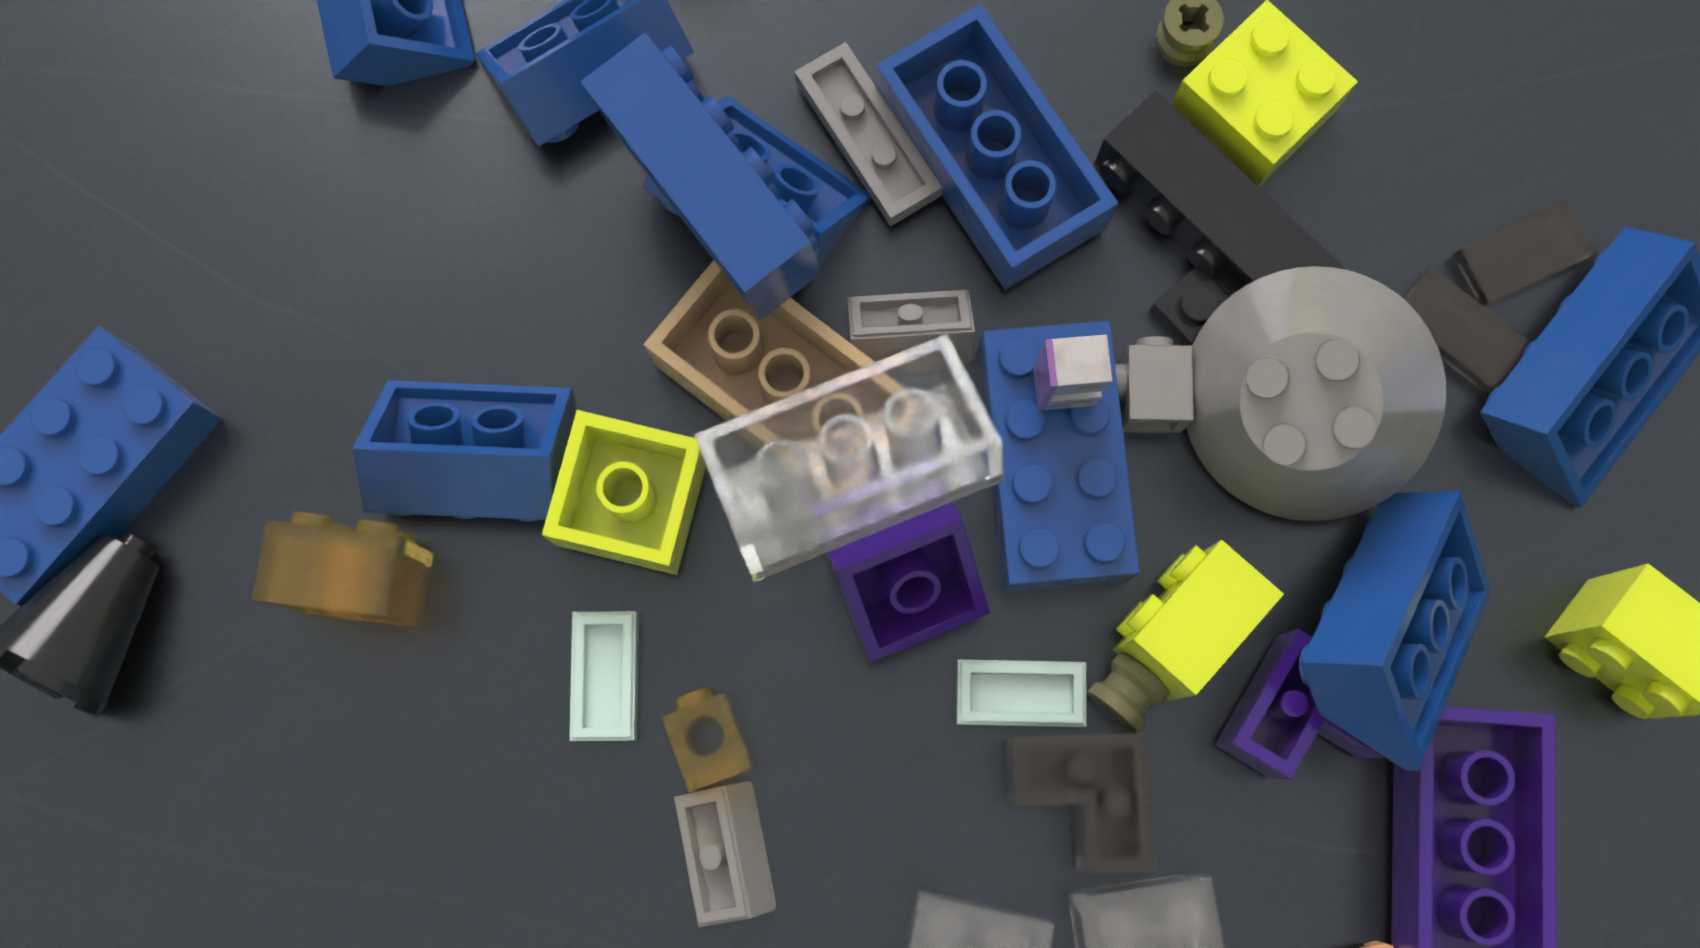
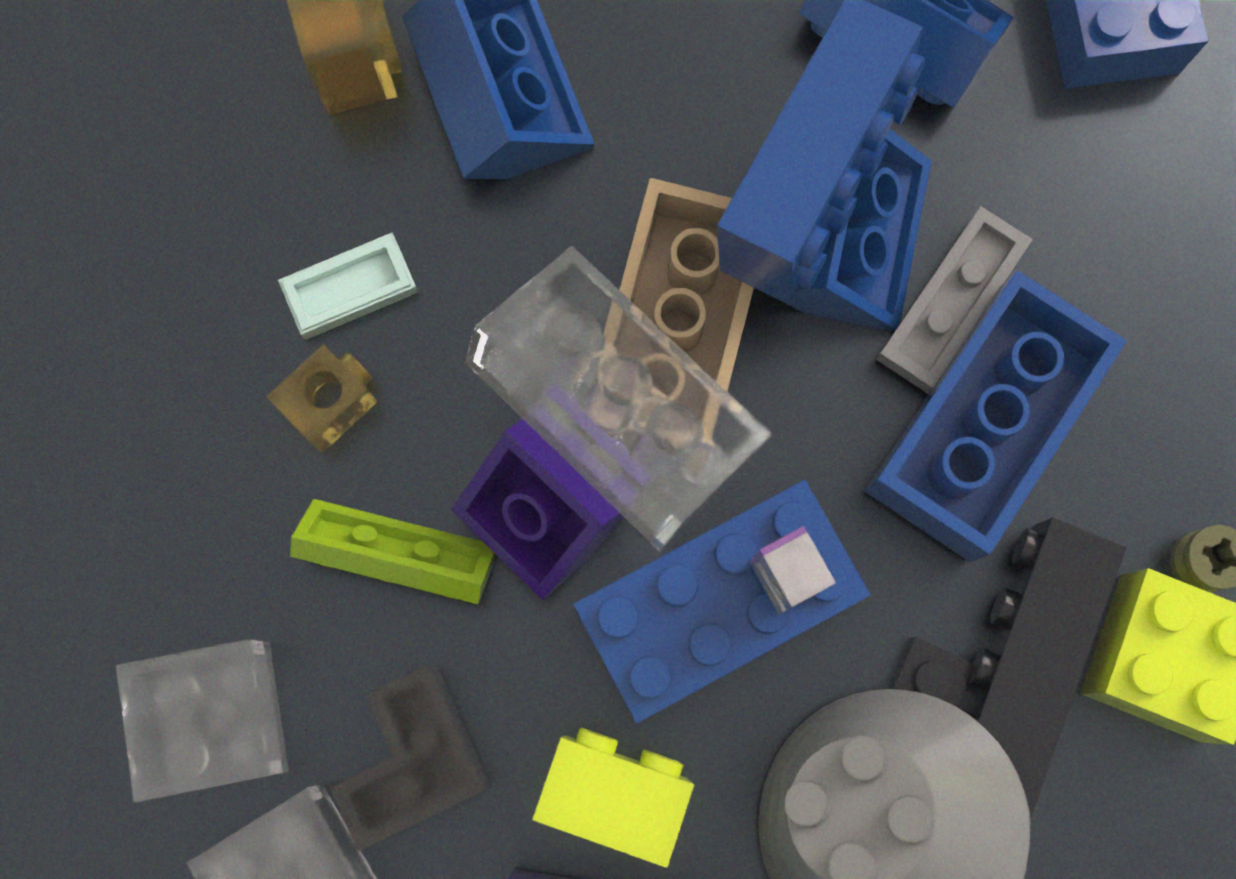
camera: 65 degrees right, 0 degrees up
neon yellow brick [542,410,709,575] -> none
light grey slope [674,781,776,927] -> none
light grey slope [847,290,975,370] -> none
light aqua tile [956,659,1086,728] -> none
olive wheel [1086,652,1170,734] -> none
light grey brick [1115,336,1194,433] -> none
none -> lime plate [290,499,496,604]

